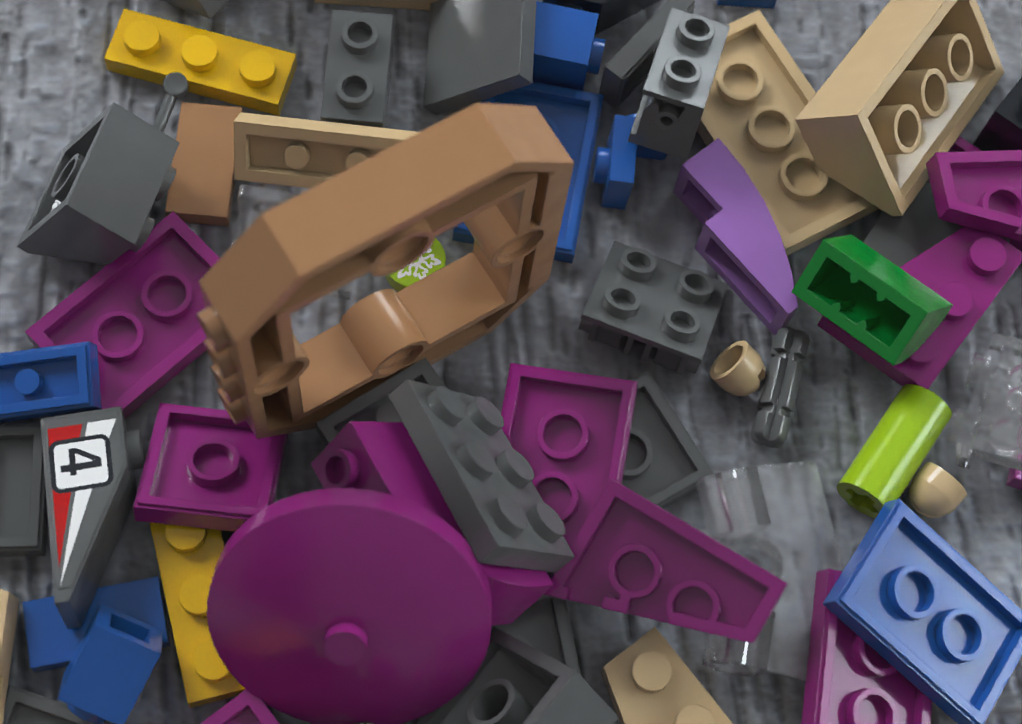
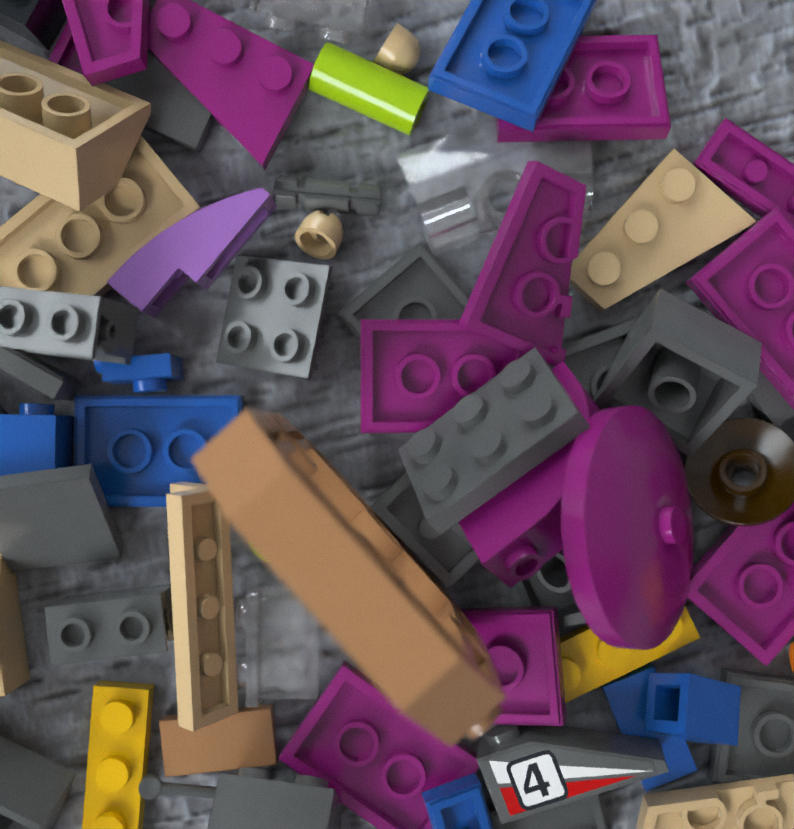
camera: 85 degrees left, 20 degrees up
green brick [791,234,953,366] -> none

